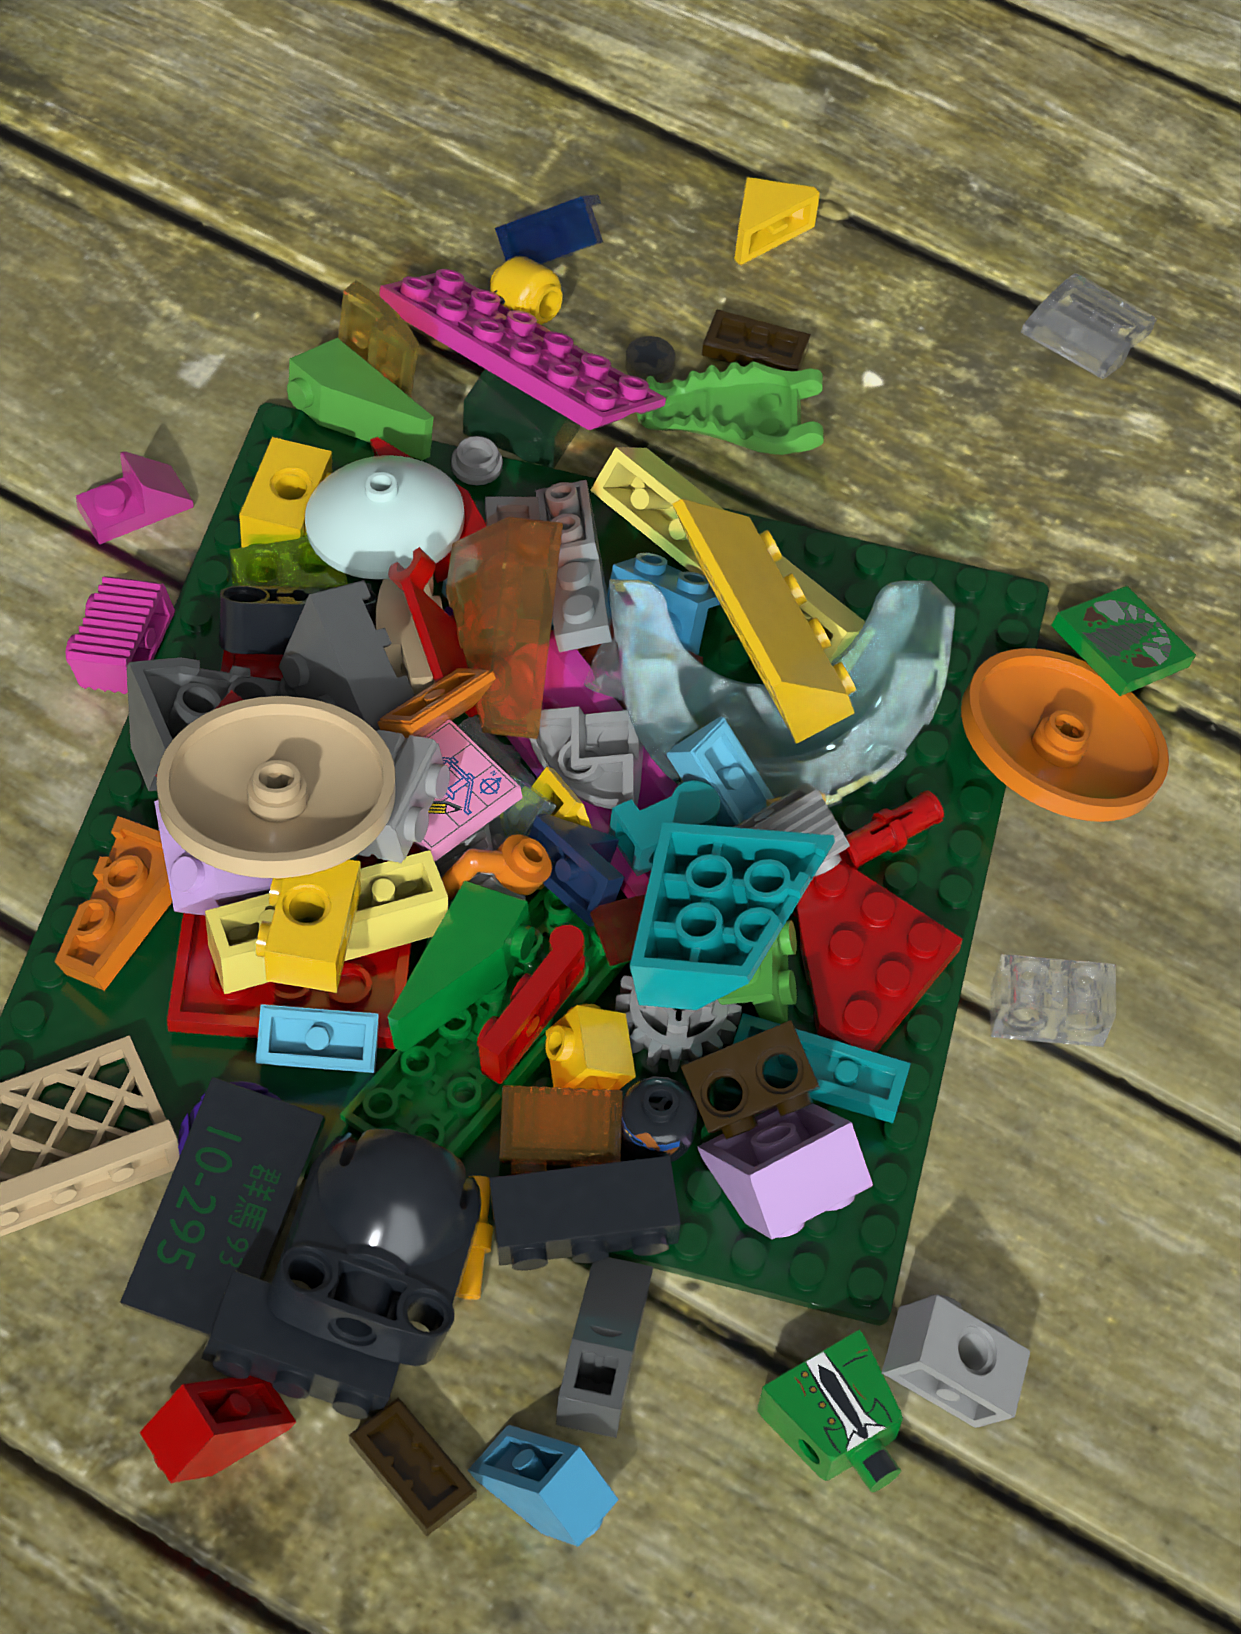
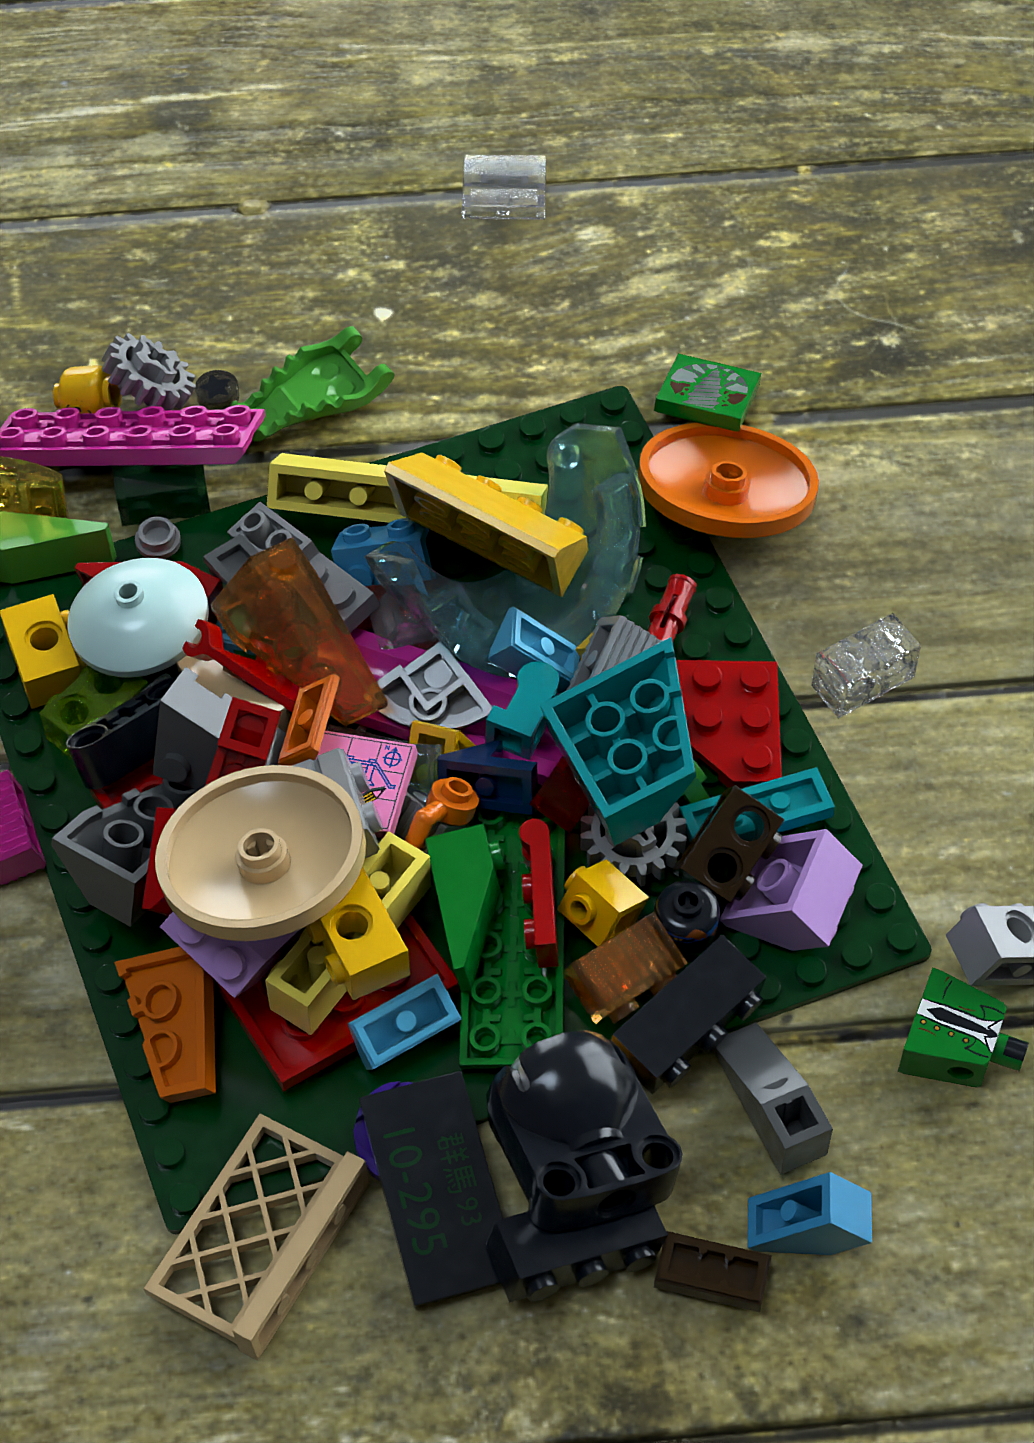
camera: 30 degrees left, 0 degrees up
red slope [139,1376,296,1483] -> none
clear blue panel [495,194,603,265] -> none
dark brown plate [702,309,811,371] -> none
yellow slope [734,177,820,265] -> none
none -> light grey gear [101,333,196,410]
none -> red slope [205,697,281,786]

